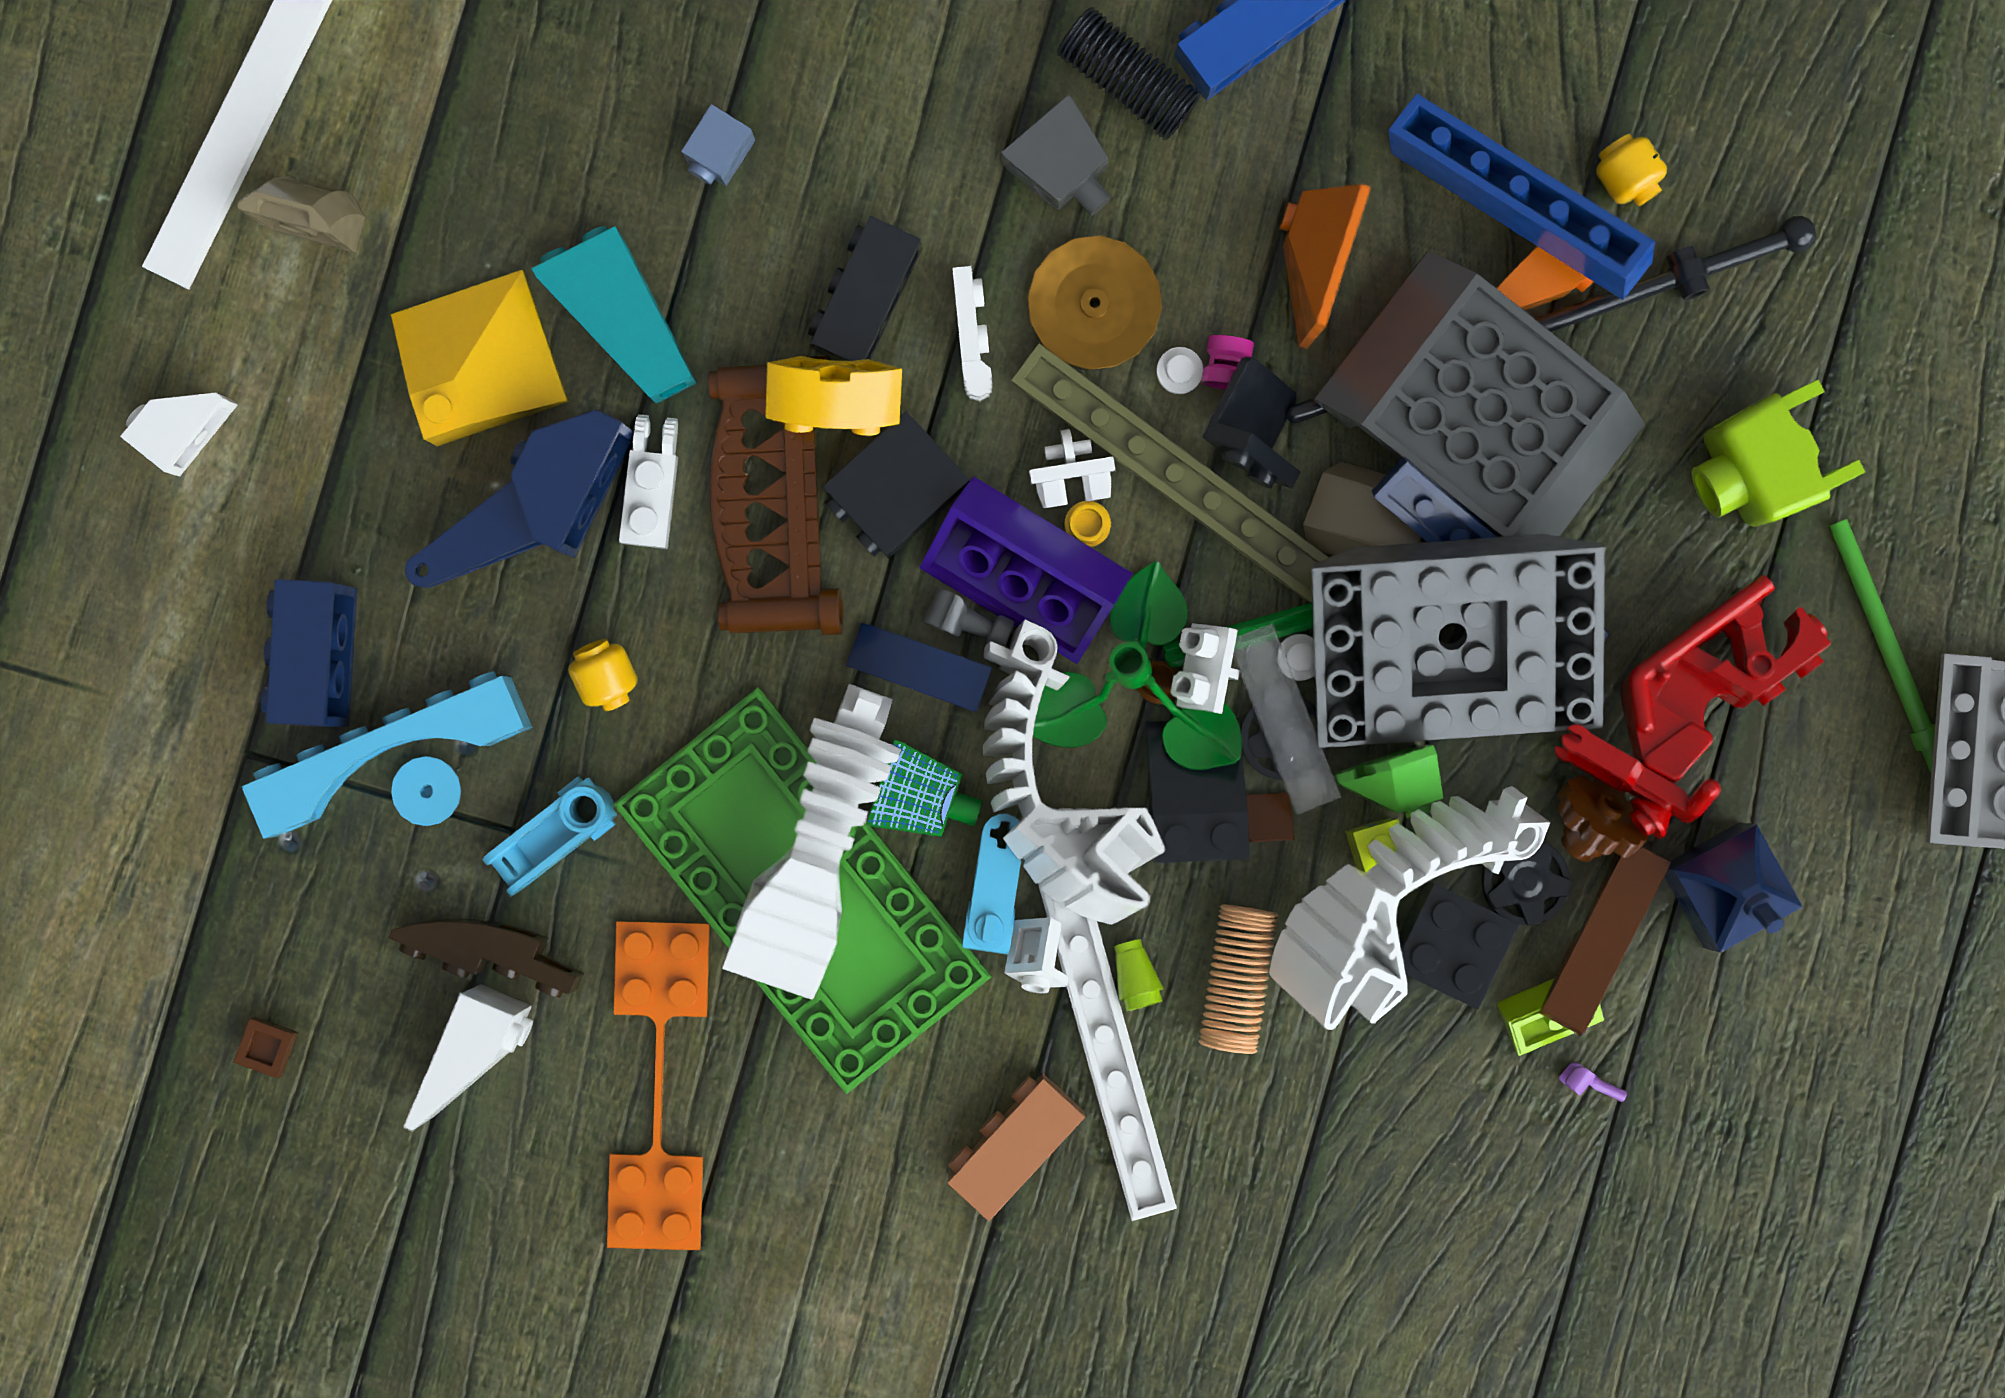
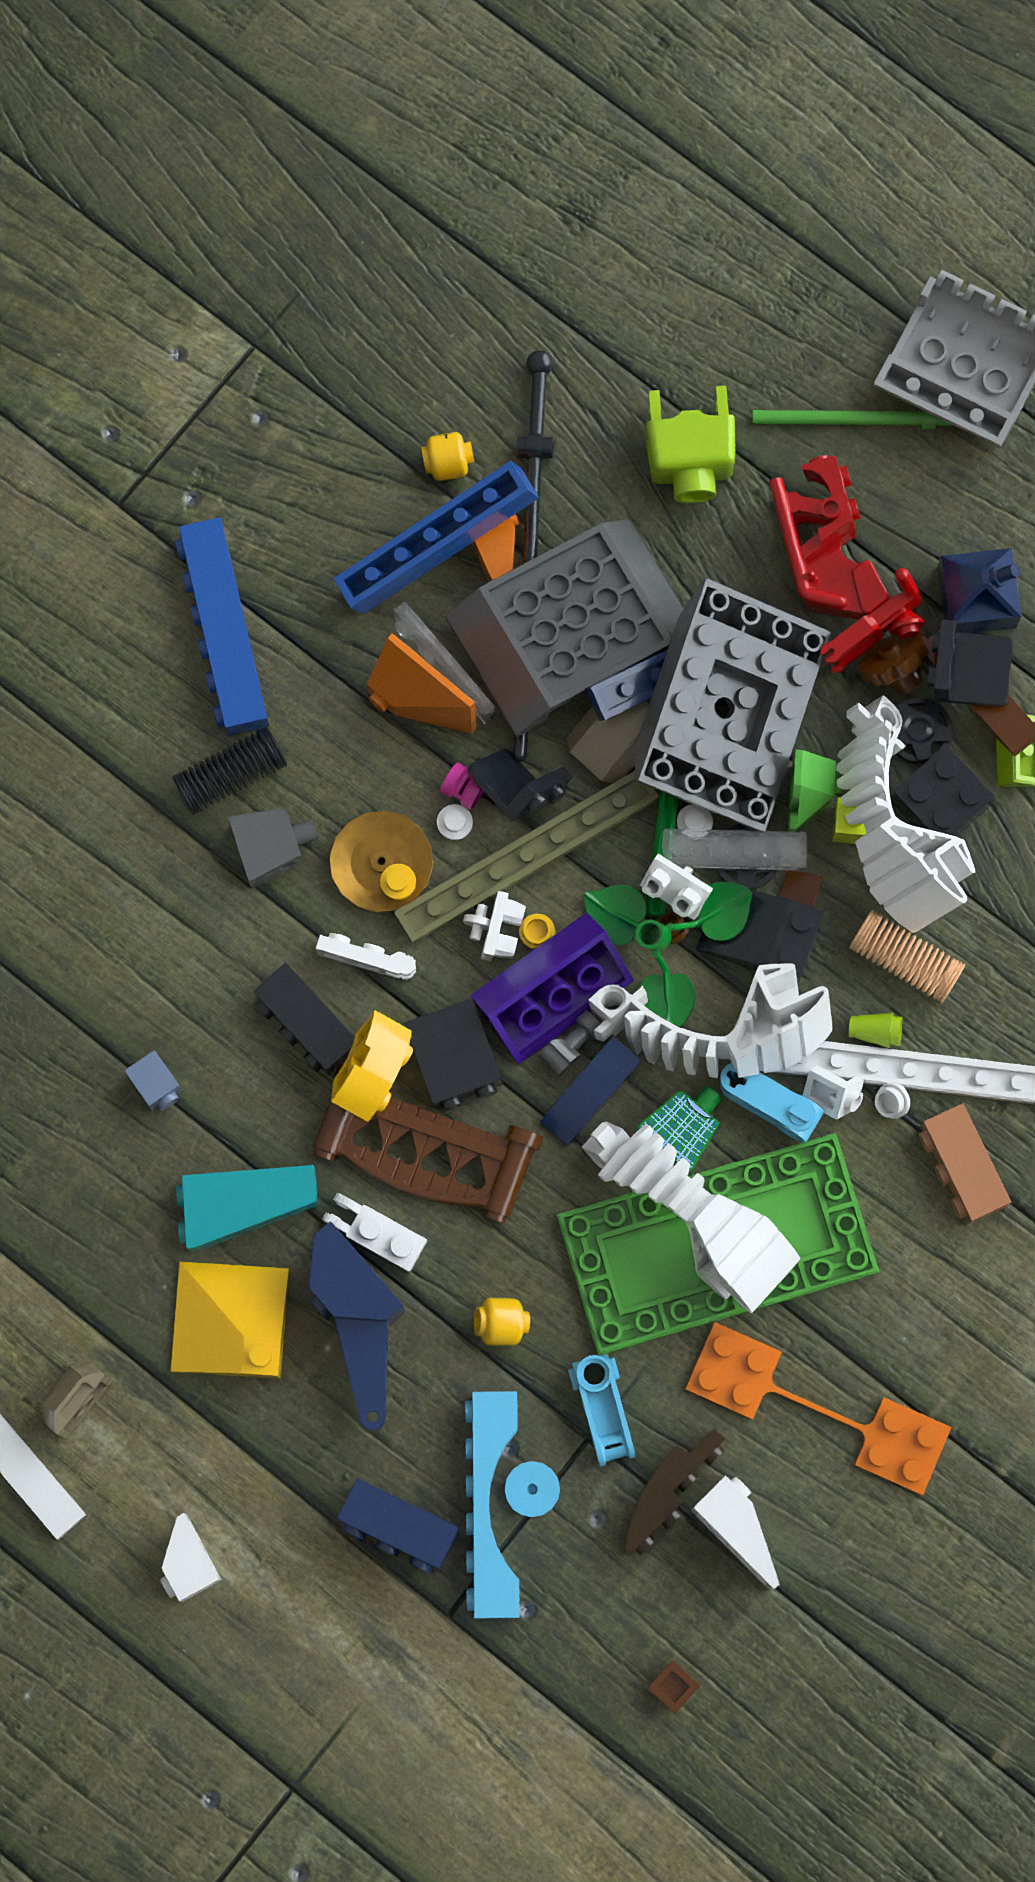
camera: 65 degrees left, 10 degrees down
none -> yellow plate [380,864,416,900]
none -> clear plate [394,601,496,725]
none -> white plate [875,1082,910,1119]
none -> black bracket [928,620,1013,707]

